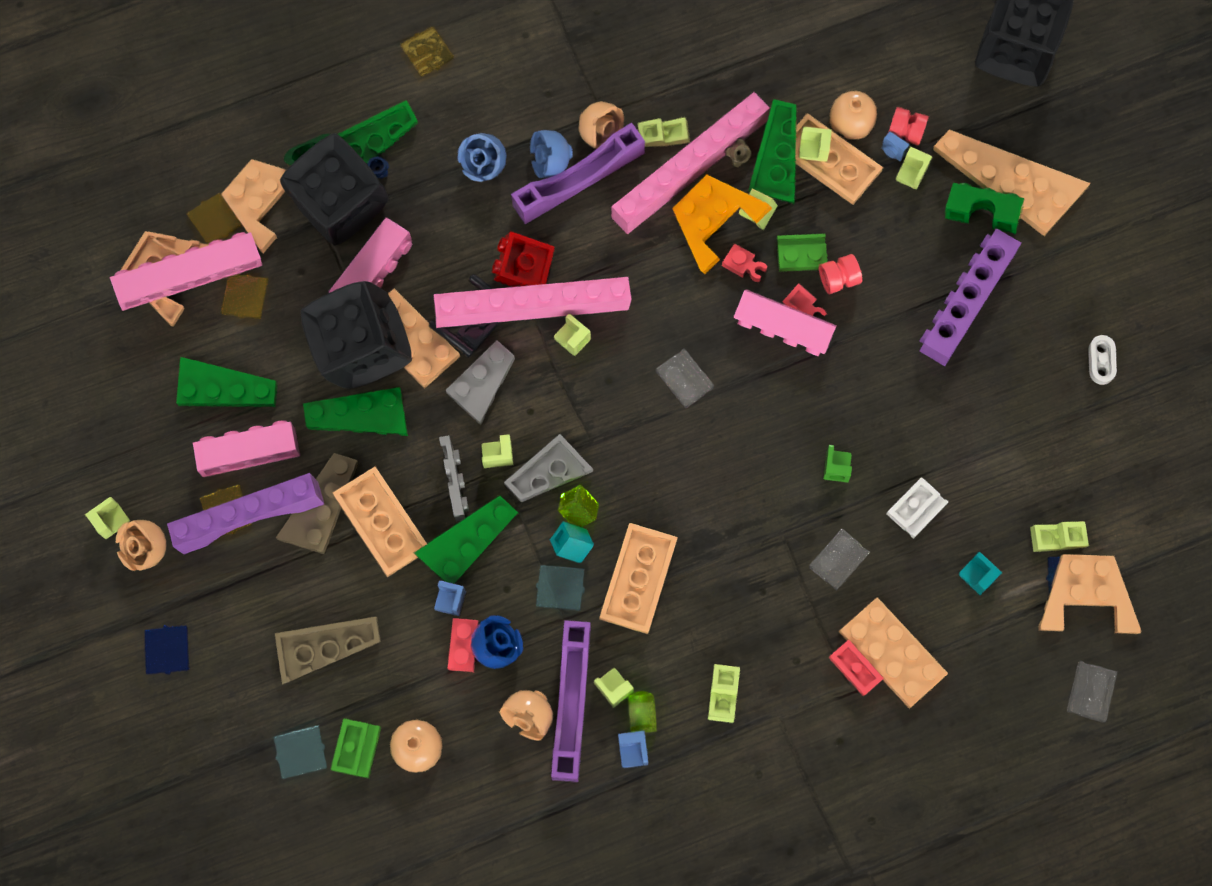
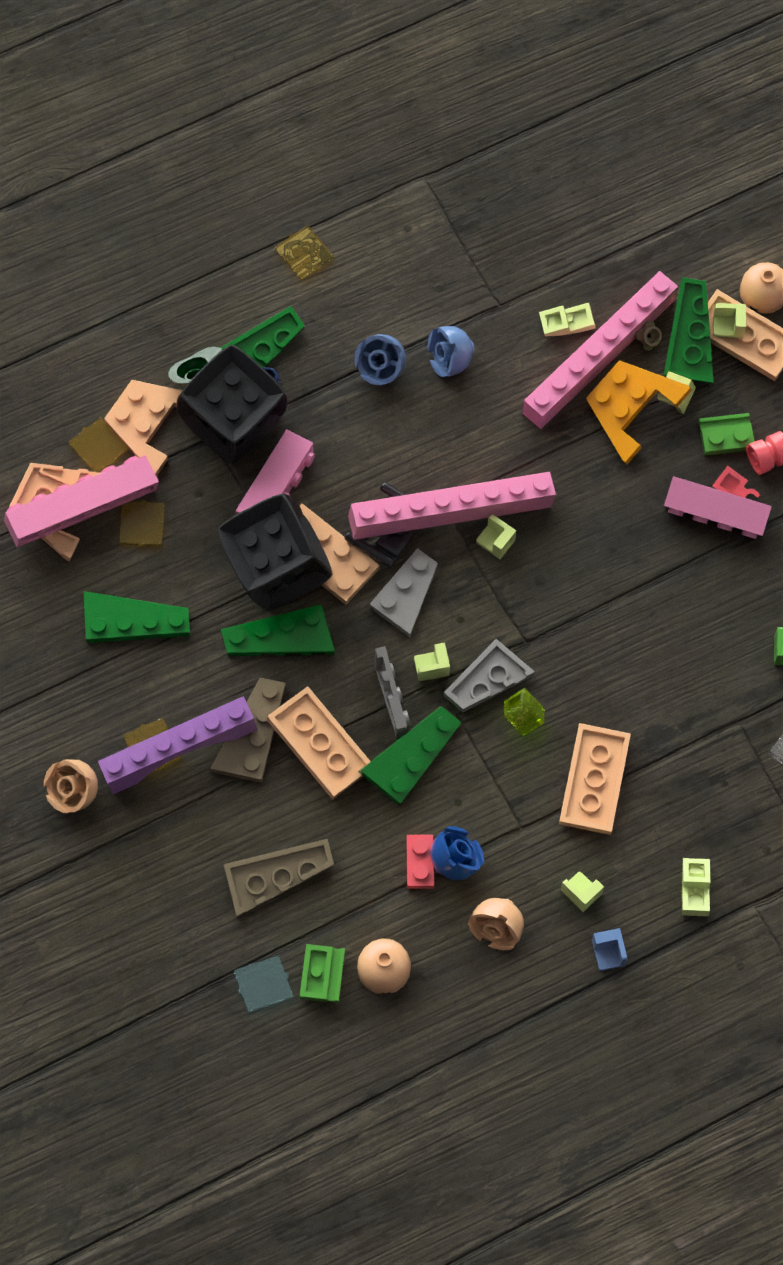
camera: 10 degrees left, 5 degrees down
yellowish green panel [85,497,130,539] -> none
clear blue piece [145,625,189,675] -> none
bright pink brick [193,420,300,477] -> none
medium blue panel [434,581,466,616] -> none
red plate [491,231,555,287] -> none
medium lavender arch [511,123,645,224] -> none
clear light blue piece [536,565,585,611] -> none
teal panel [550,521,594,563] -> none
medium lavender arch [551,621,591,782] -> none
light nougat cylinder [579,102,624,149] -> none
clear neon green bracket [628,691,657,732] -> none
clear plate [656,349,714,409] -> none
coral plate [722,244,767,282] -> none

